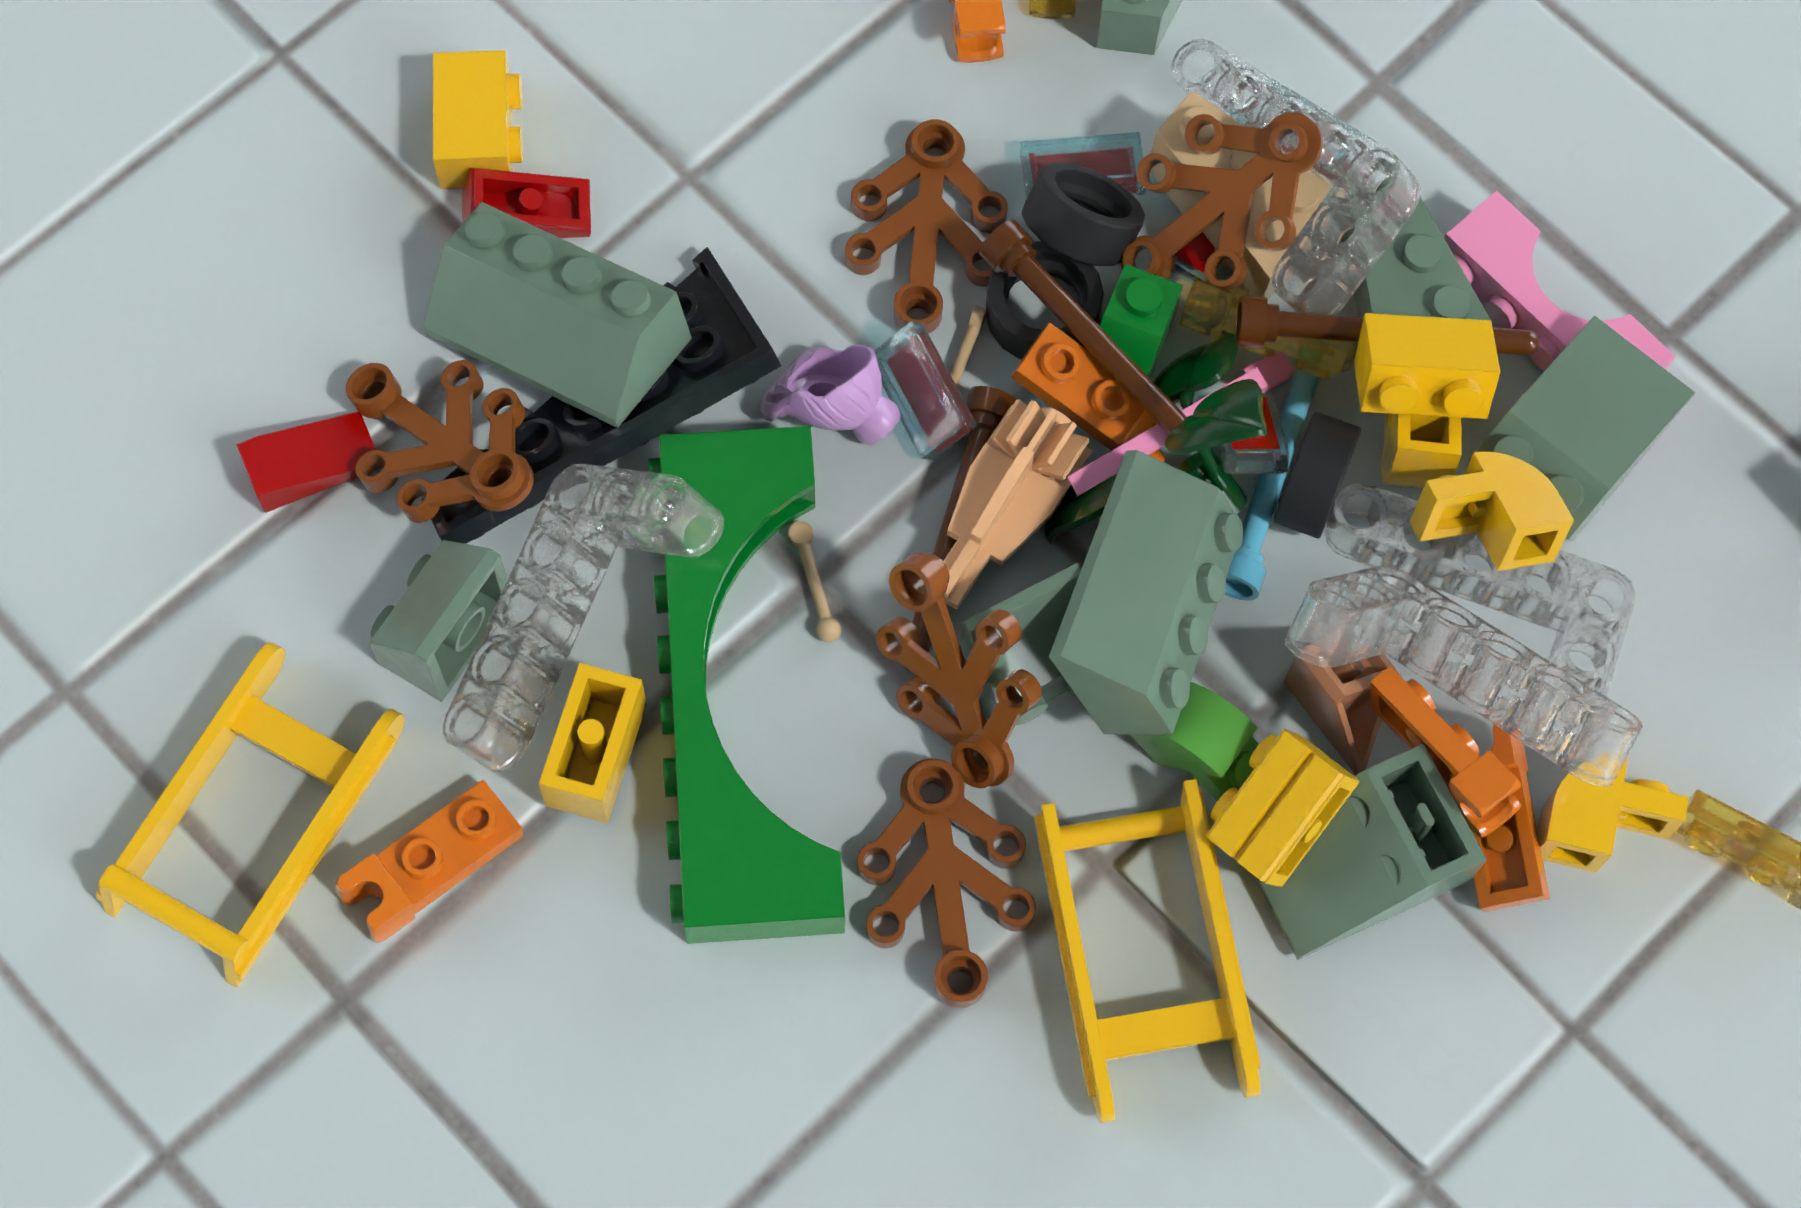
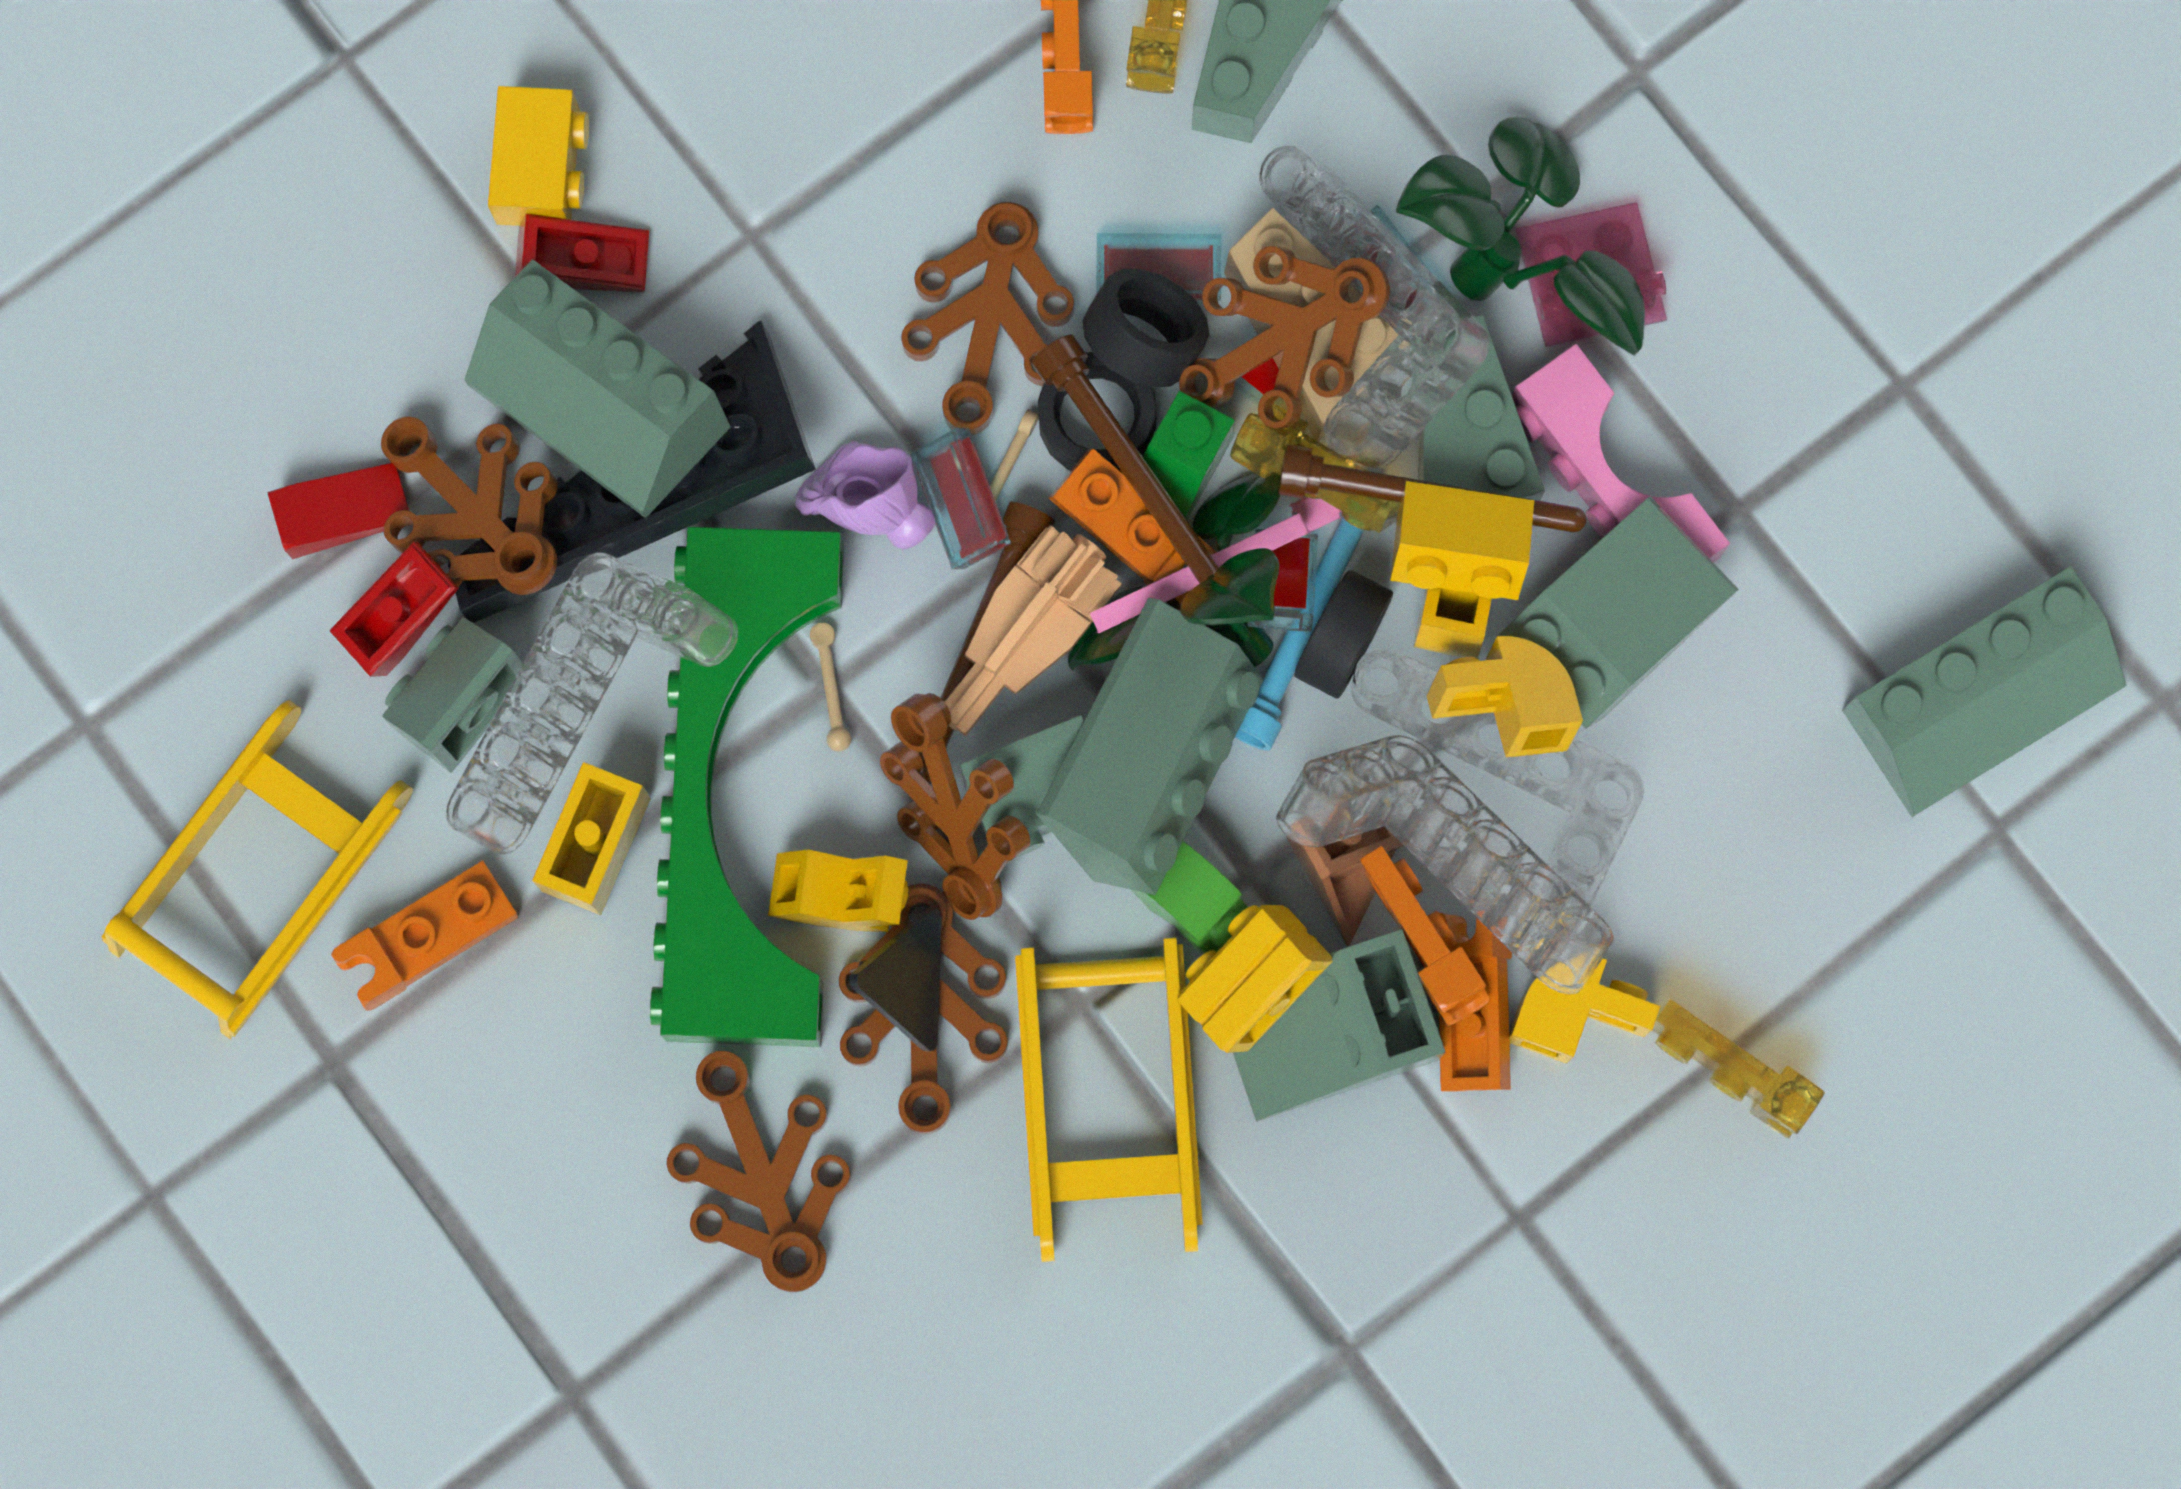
camera: 10 degrees right, 10 degrees up
none -> red slope [329,542,459,677]
none -> dark orange plant [666,1051,851,1292]
none -> yellow brick [768,849,908,932]
none -> black piece [849,909,942,1051]
none -> dark green plant [1396,117,1645,356]
none -> clear pink hinge [1516,202,1667,347]

